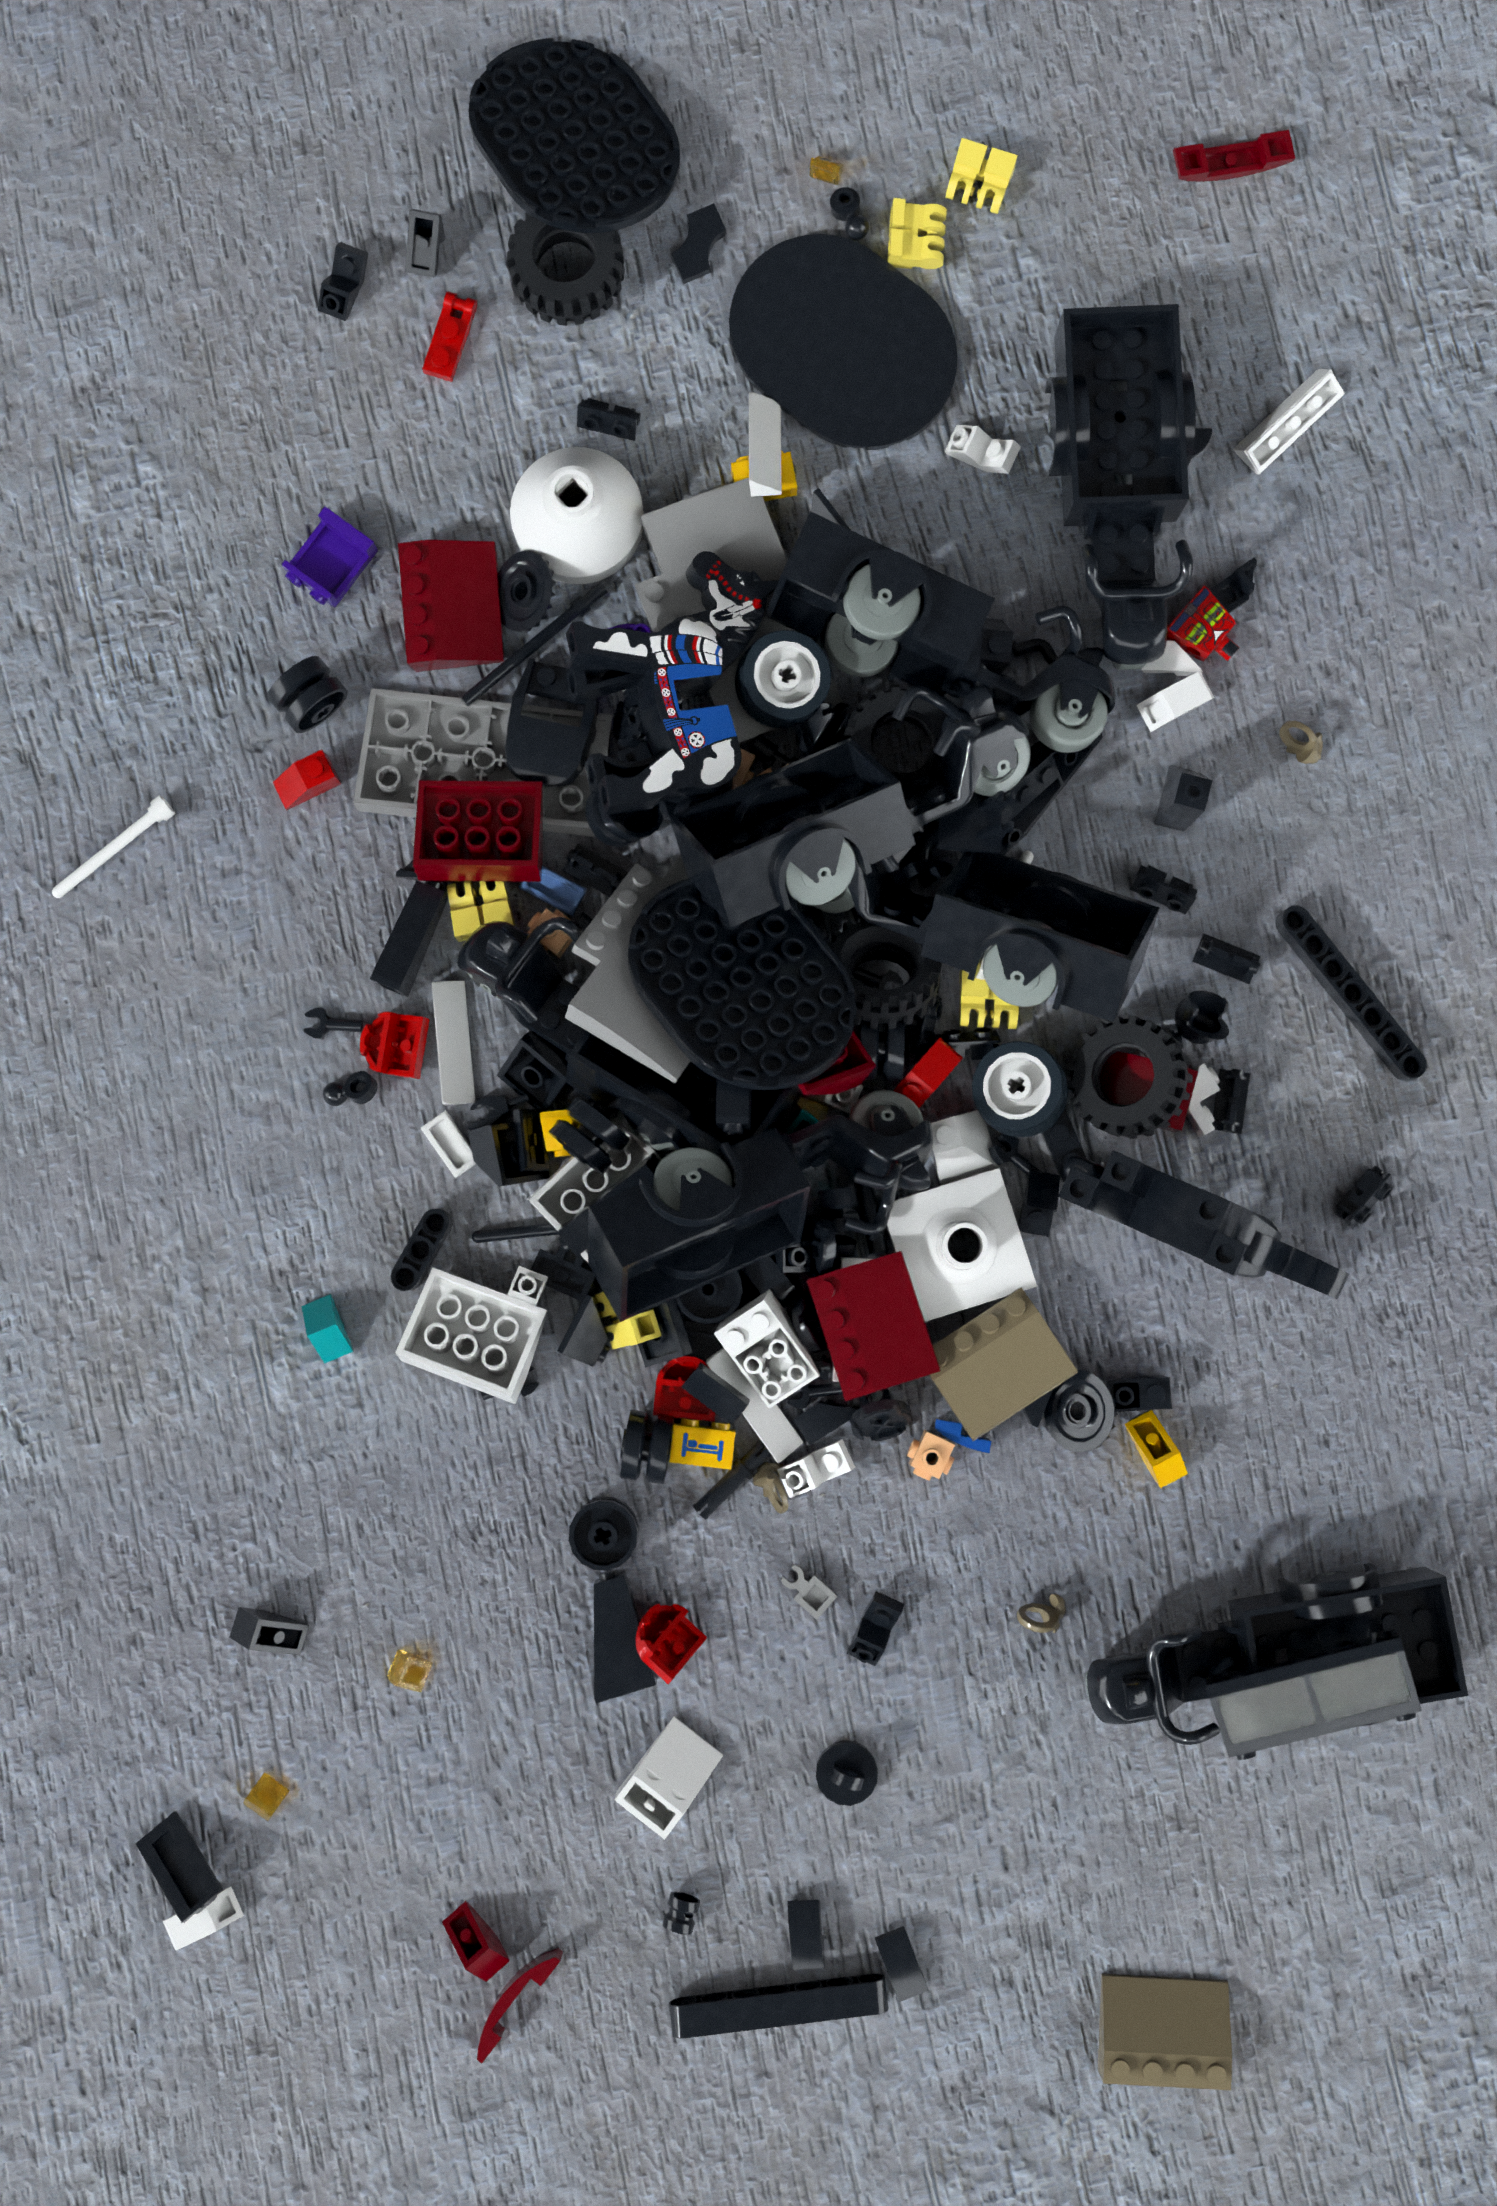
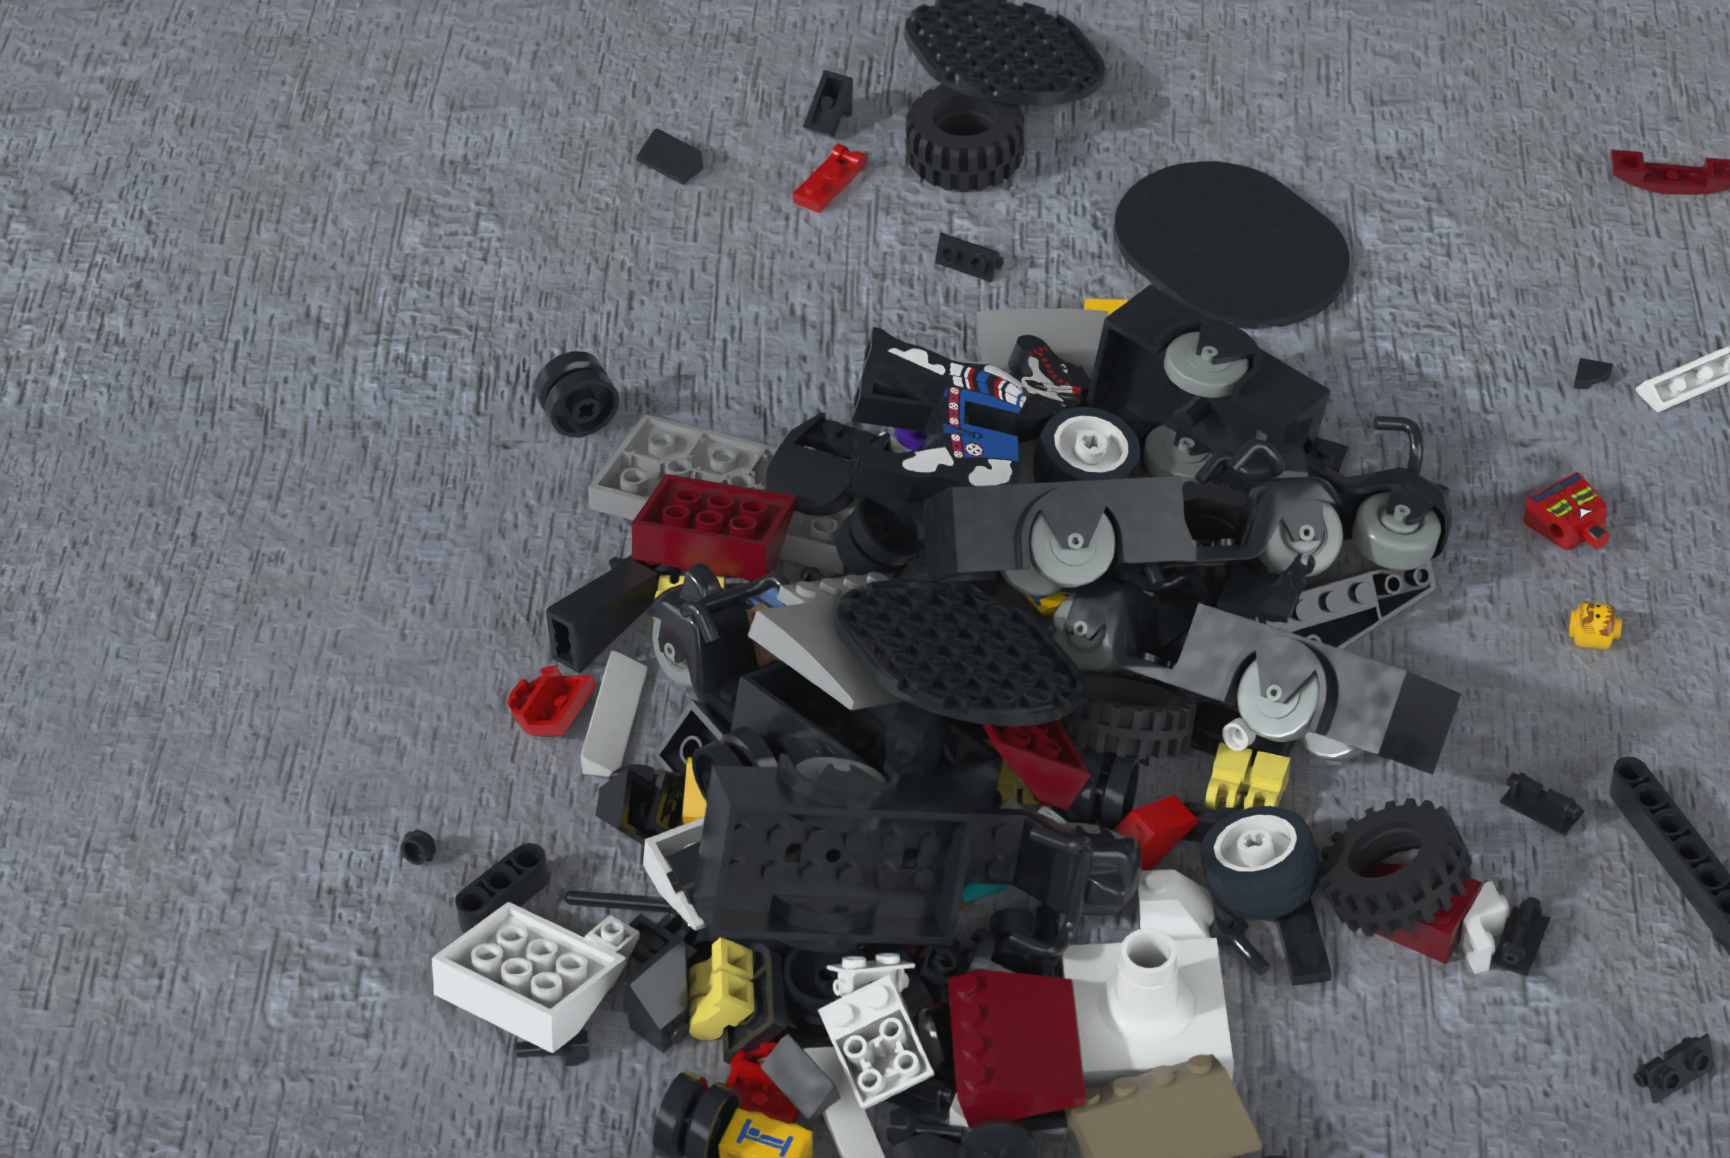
camera: 15 degrees right, 40 degrees down
white piece [52,795,176,898] -> none
red slope [273,749,341,810] -> none
dark purple panel [281,506,378,608] -> none
teal slope [301,1294,354,1364] -> none
black bar [304,1008,363,1040] -> none
black slope [318,242,368,321] -> none
black plate [323,1071,378,1106] -> none
dark red slope [398,540,505,672] -> none
white tile [421,1110,477,1179] -> none
black bar [460,583,608,707] -> none
black gear [498,551,556,632] -> none
white cone [510,447,644,584] -> none
black tile [671,203,726,284] -> none
white slope [749,392,782,497] -> none
clear yellow slope [809,156,844,185] -> none
black plate [830,187,869,240] -> none
light yellow legs [887,198,947,269] -> none
black hinge [904,995,943,1056] -> none
light yellow legs [945,138,1018,214] -> none
white slope [945,425,1021,474] -> none
black slope [1018,1170,1060,1237] -> none
black piece [1045,304,1196,670] -> none
black animal [1058,1150,1349,1299] -> none
black hinge [1130,864,1198,914] -> none
white slope [1136,671,1214,732] -> none
white slope [1141,640,1203,676] -> none
black slope [1154,765,1213,832] -> none
black helmet [1174,991,1229,1044] -> none
black slope [1209,557,1257,614] -> none
dark tan piece [1279,721,1323,764] -> none
none -> black plate [401,829,436,865]
none -> black slope [636,128,703,185]
none -> white hinge [827,953,915,997]
none -> yellow head [1568,601,1622,650]

